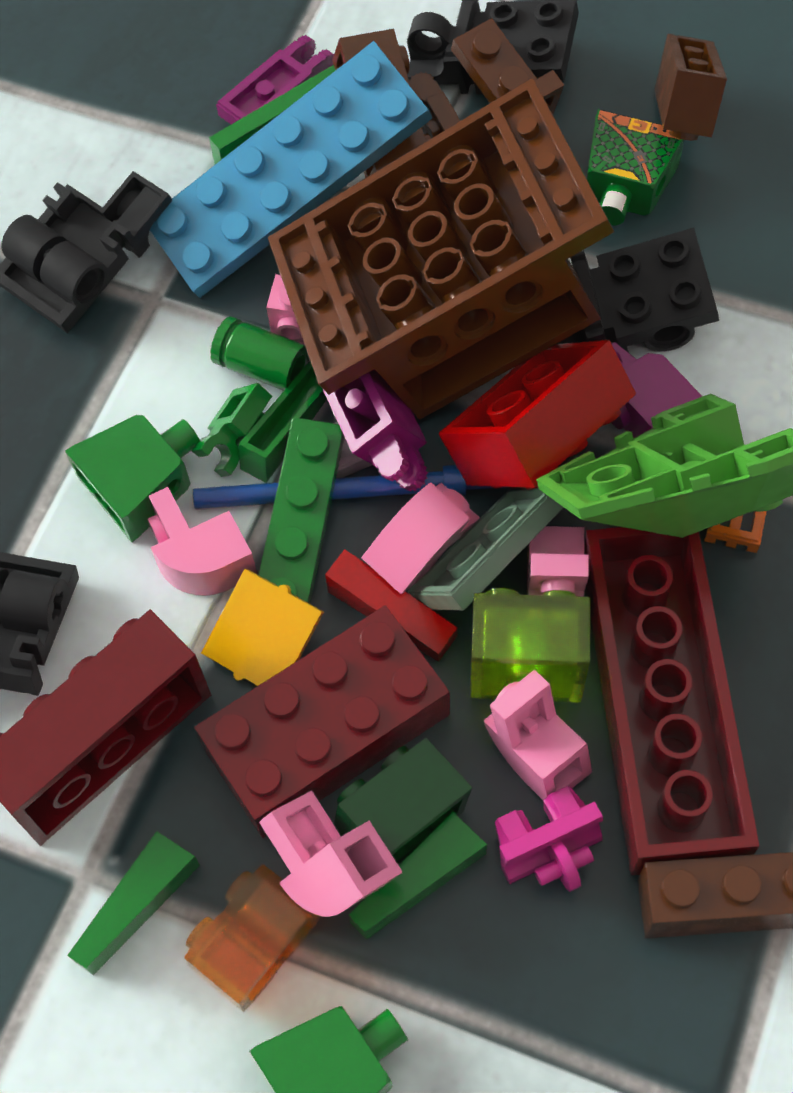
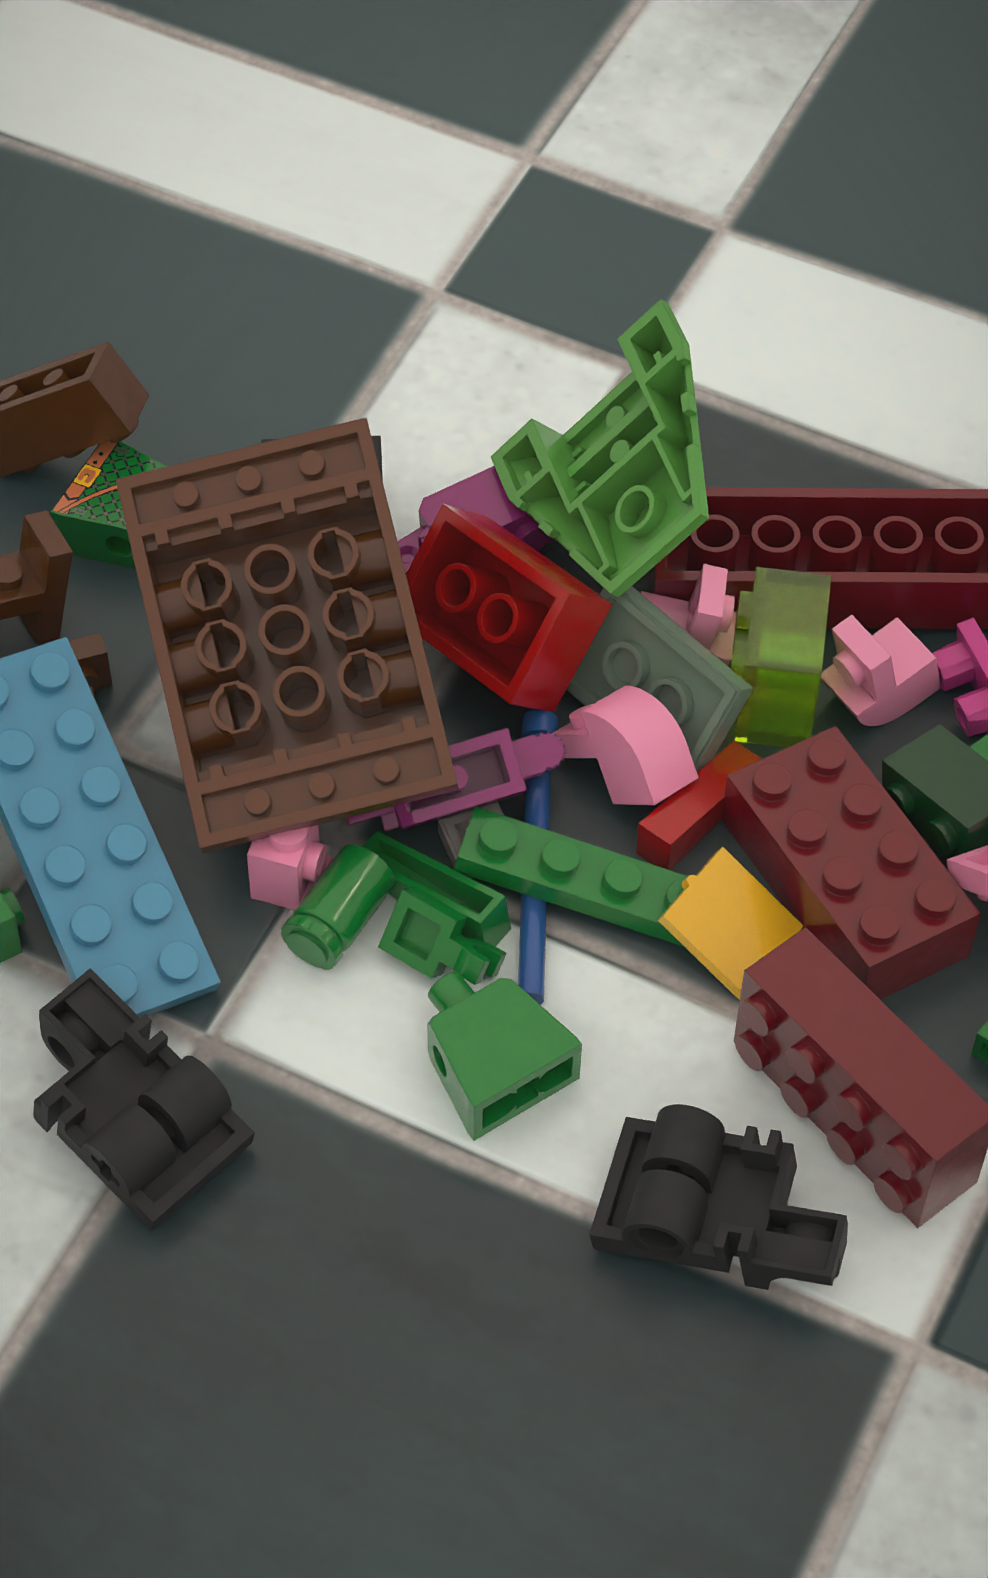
camera: 90 degrees left, 10 degrees down
bright pink brick [147,487,258,596] -> none

